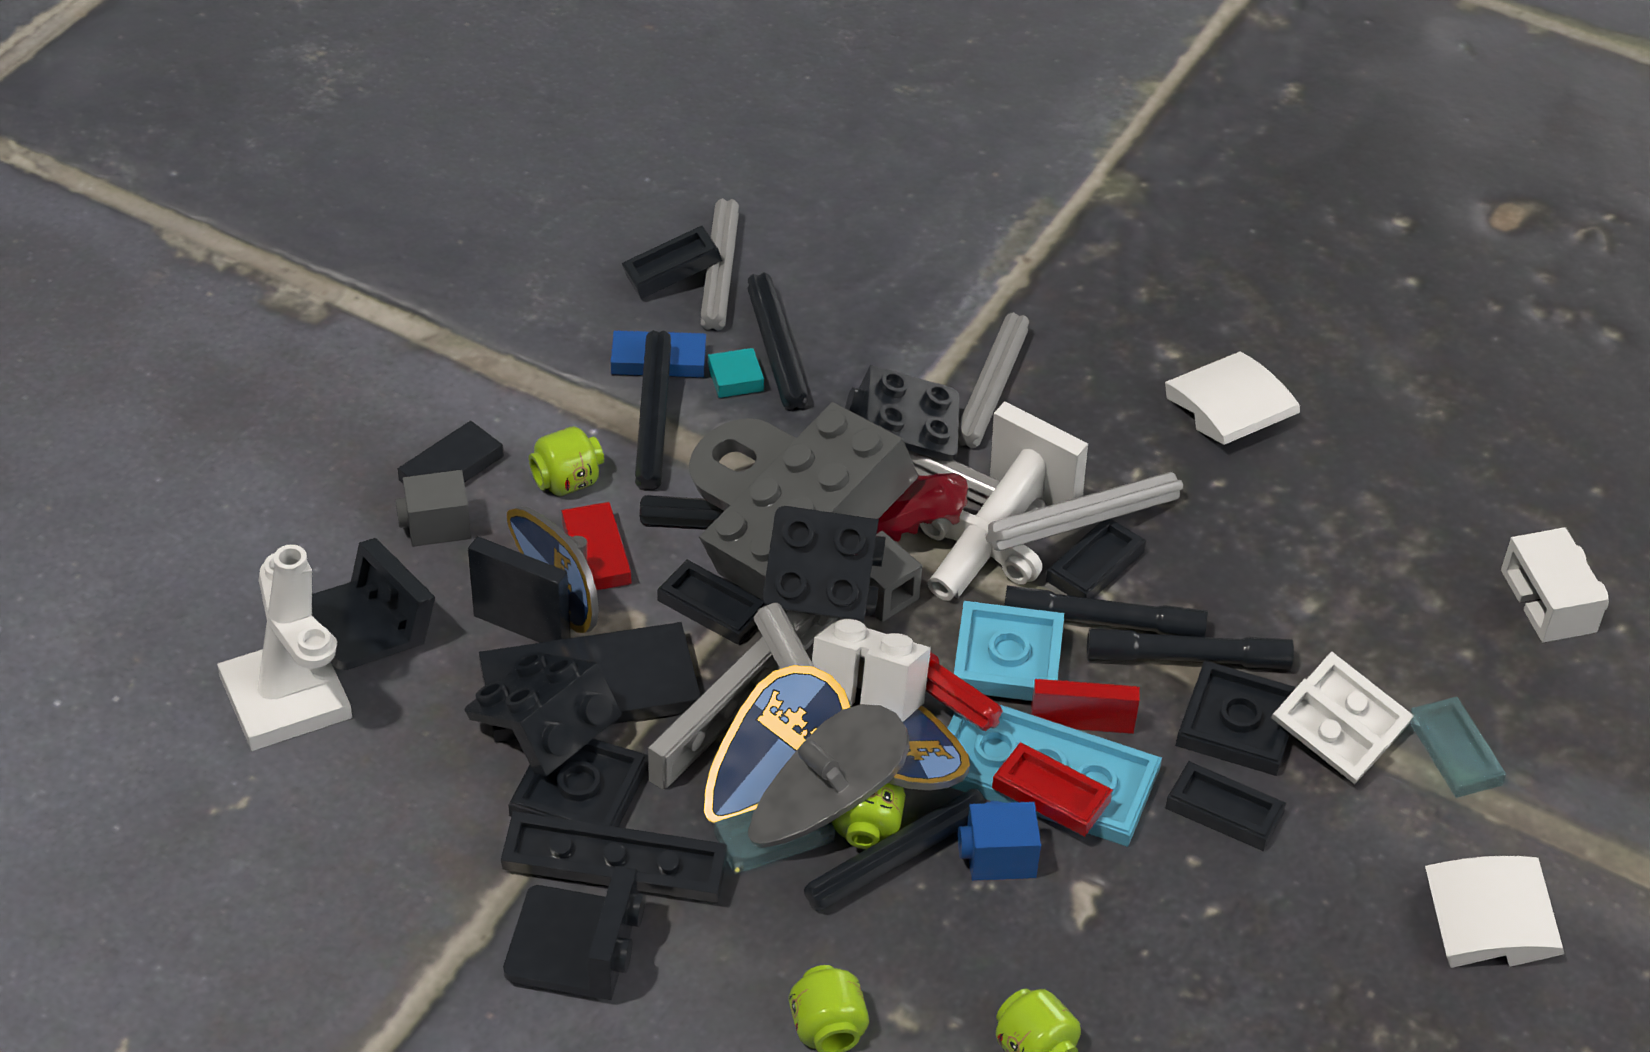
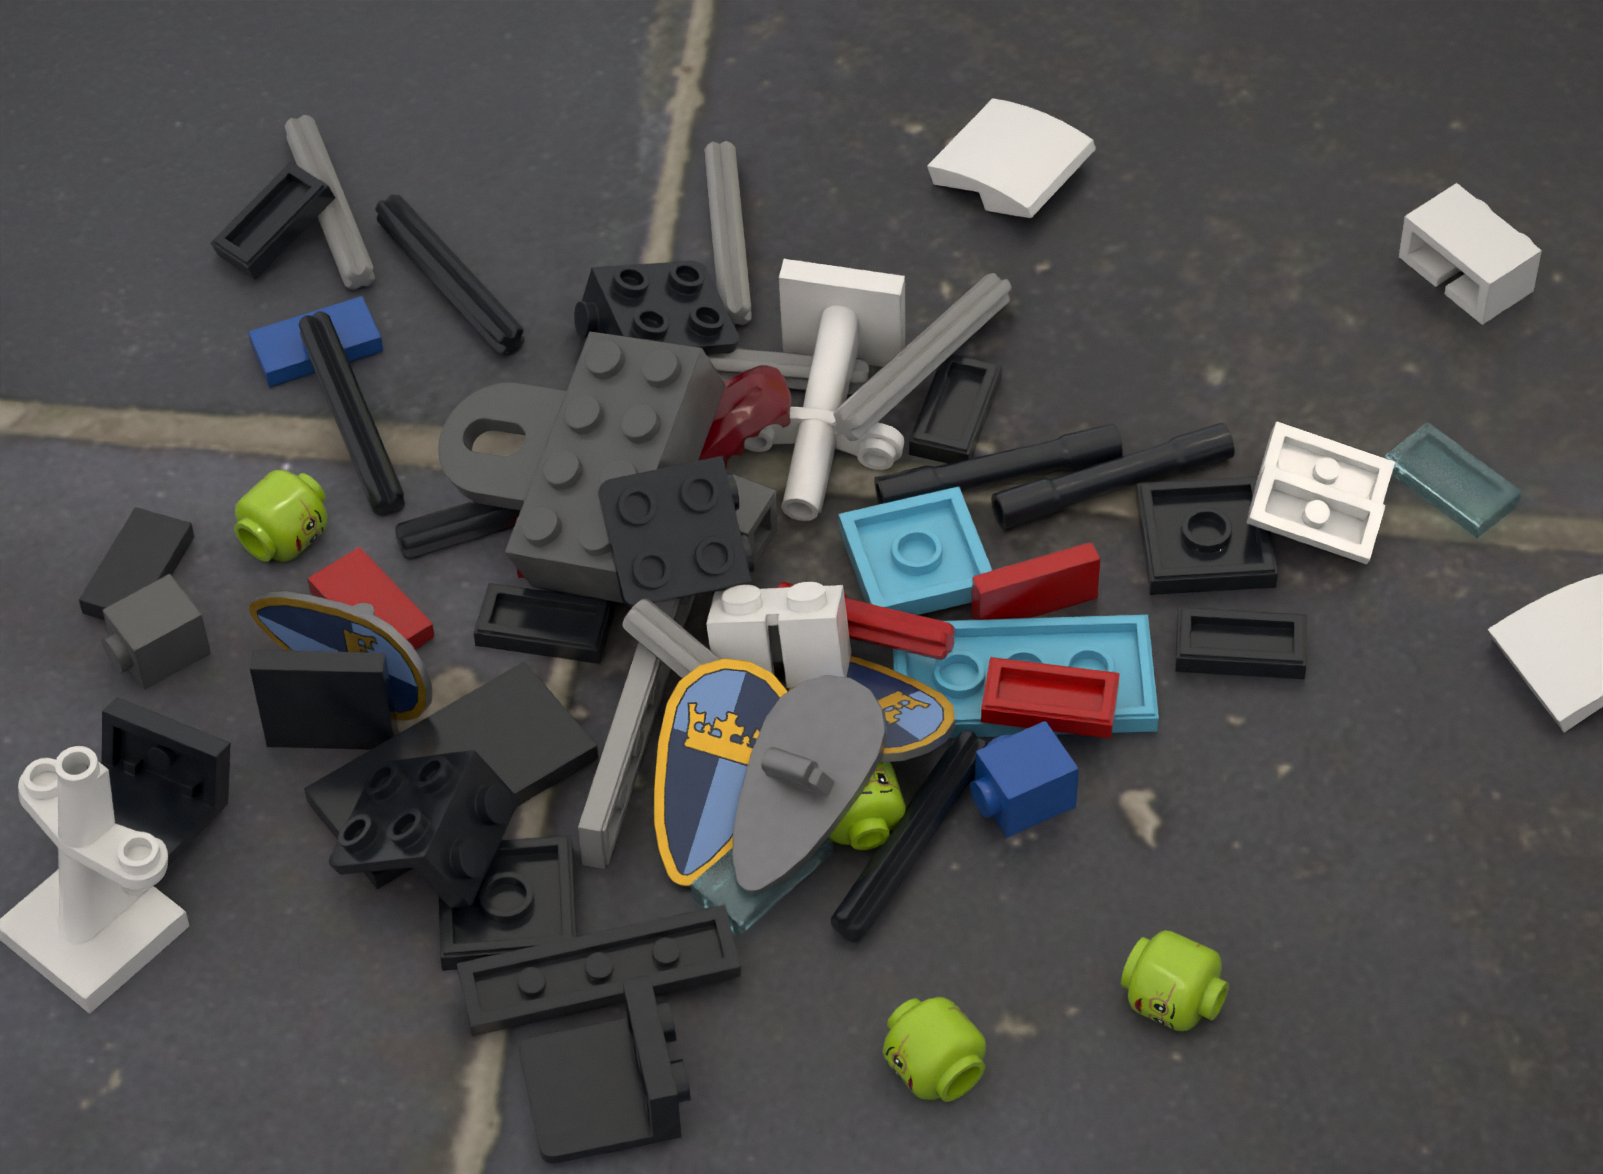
camera: 20 degrees left, 5 degrees up
teal tile [708,348,764,398] -> none

